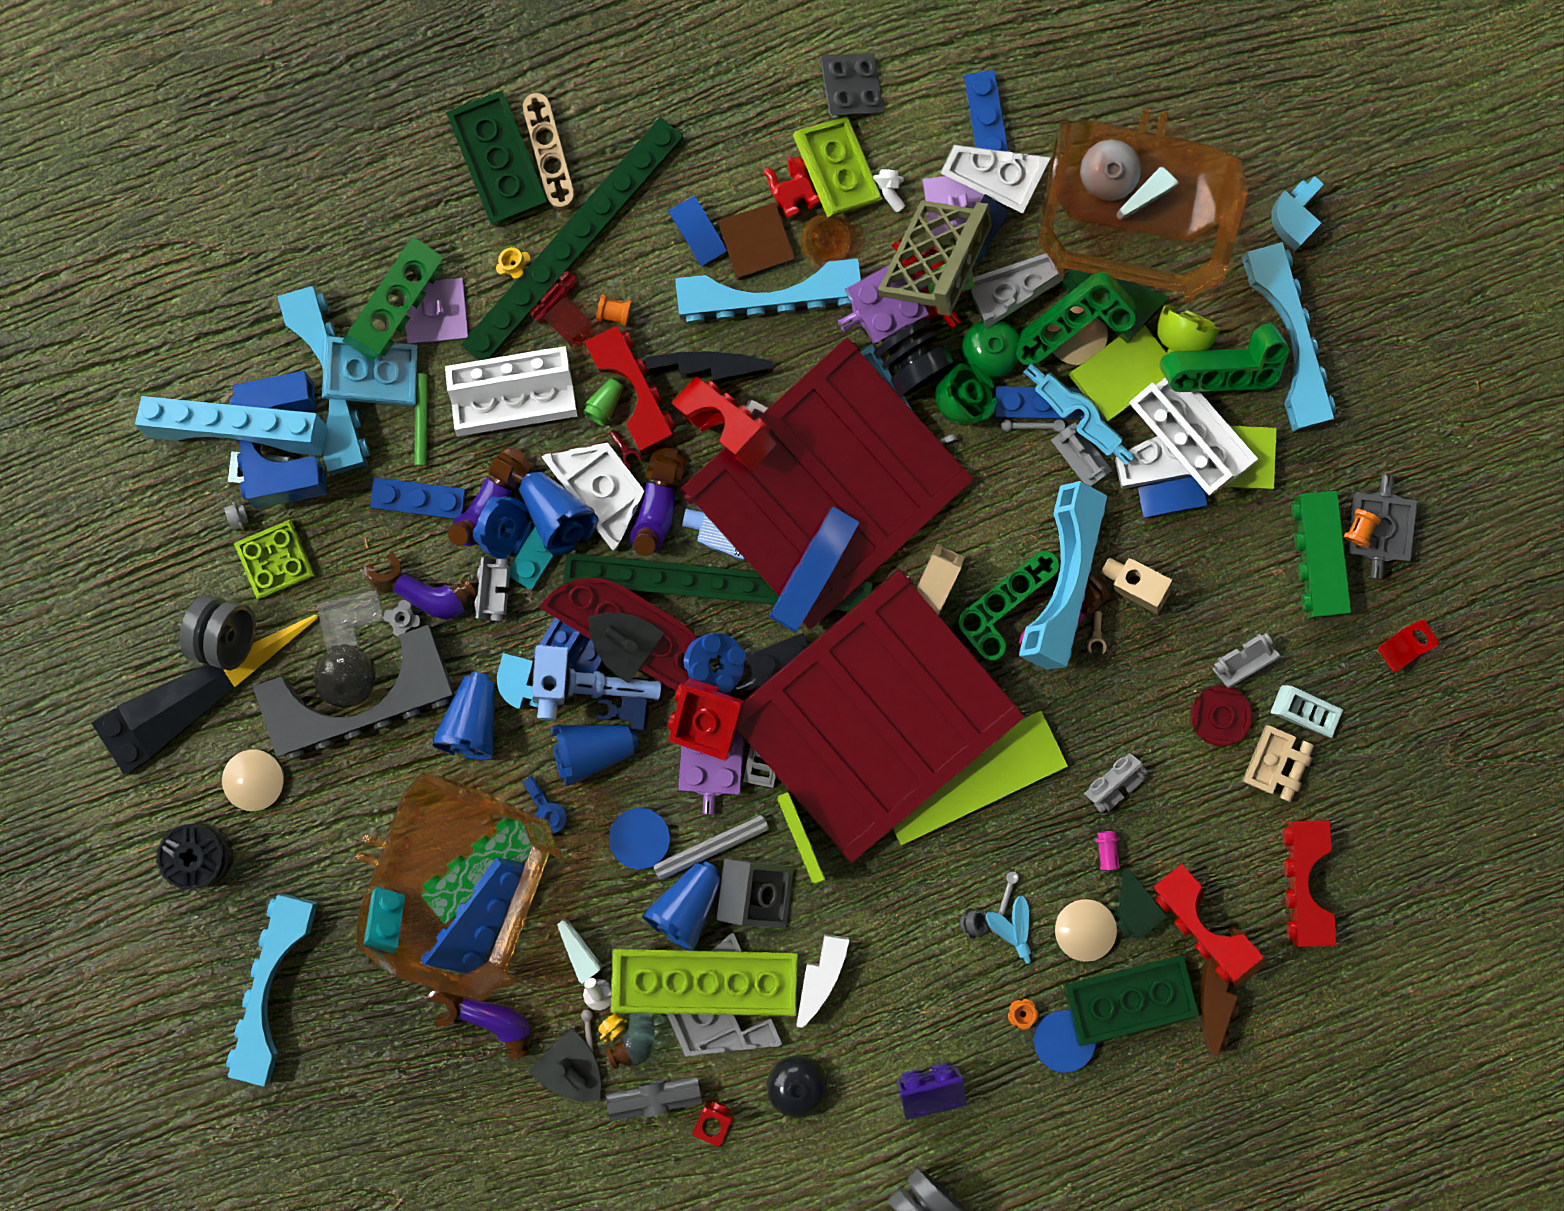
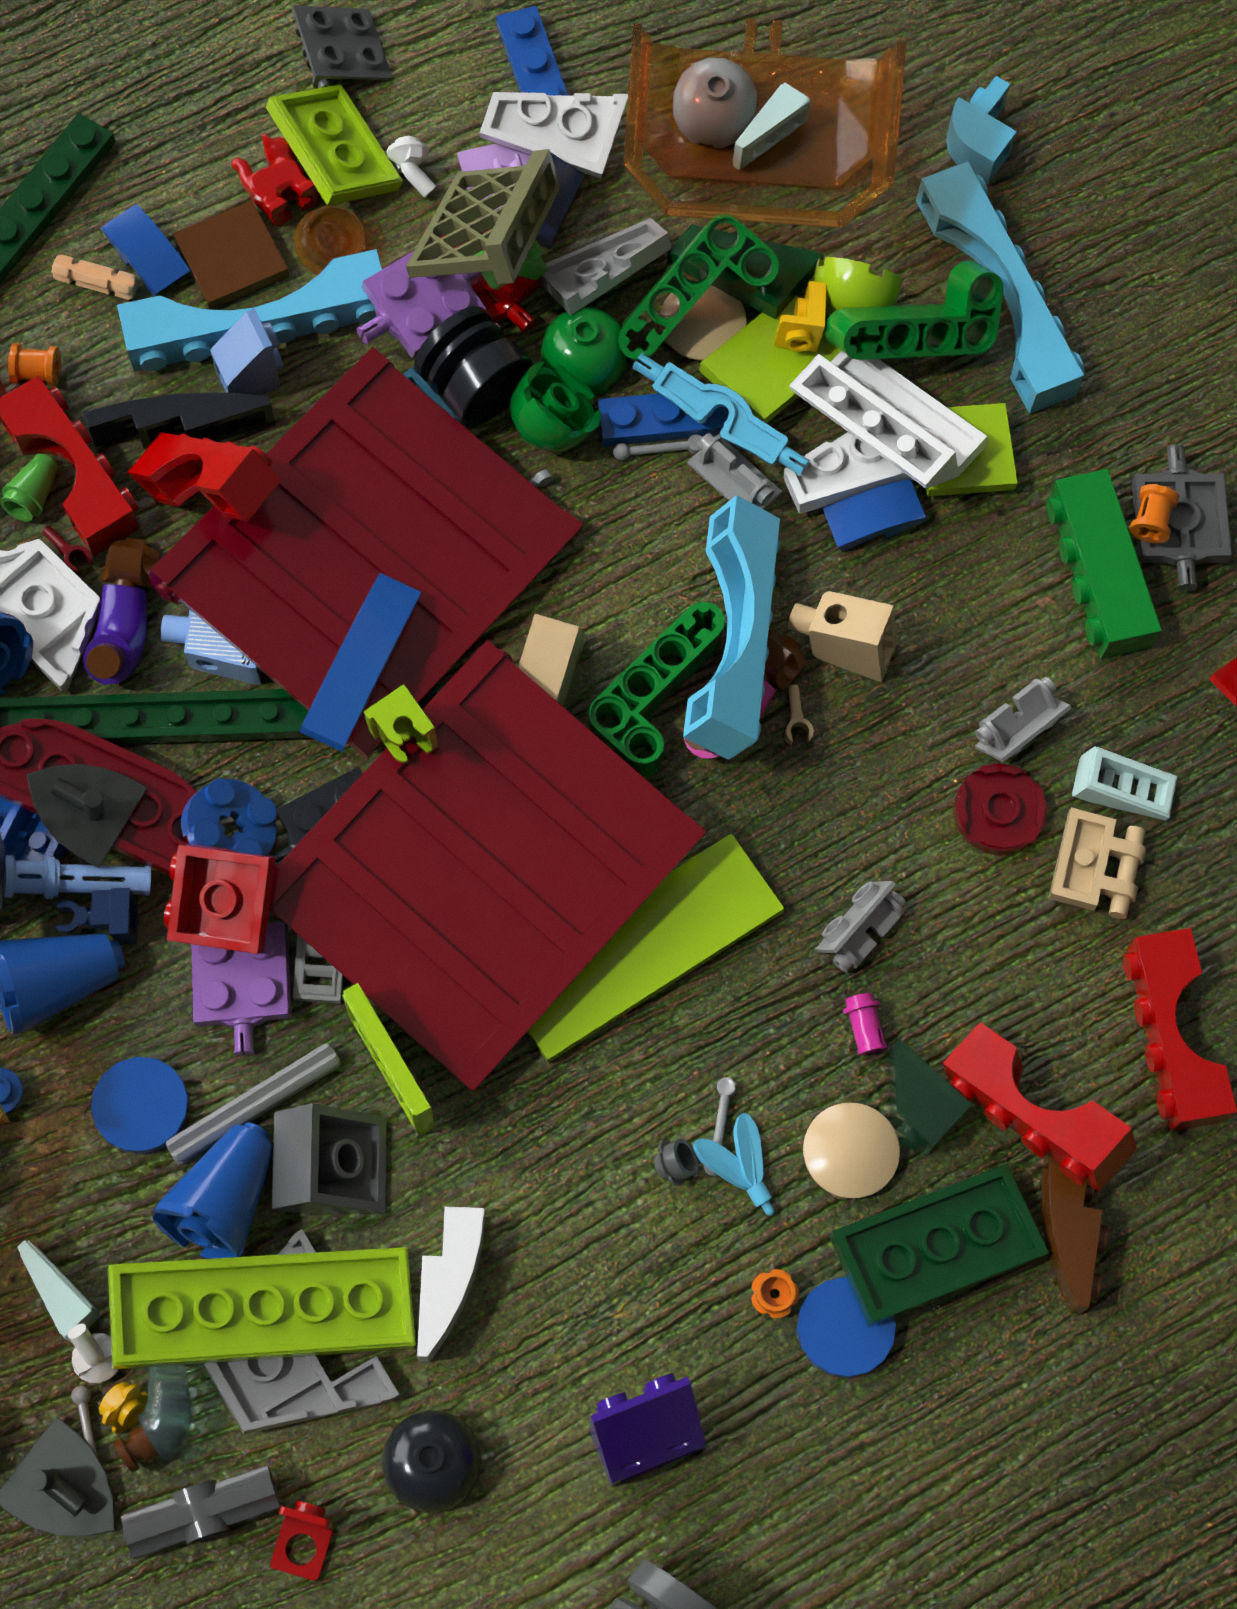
camera: 15 degrees left, 15 degrees down
none -> light nougat axle [52,254,138,300]
none -> medium blue slope [210,308,284,395]
none -> lime hinge [364,684,439,763]
none -> yellow bracket [774,281,827,352]

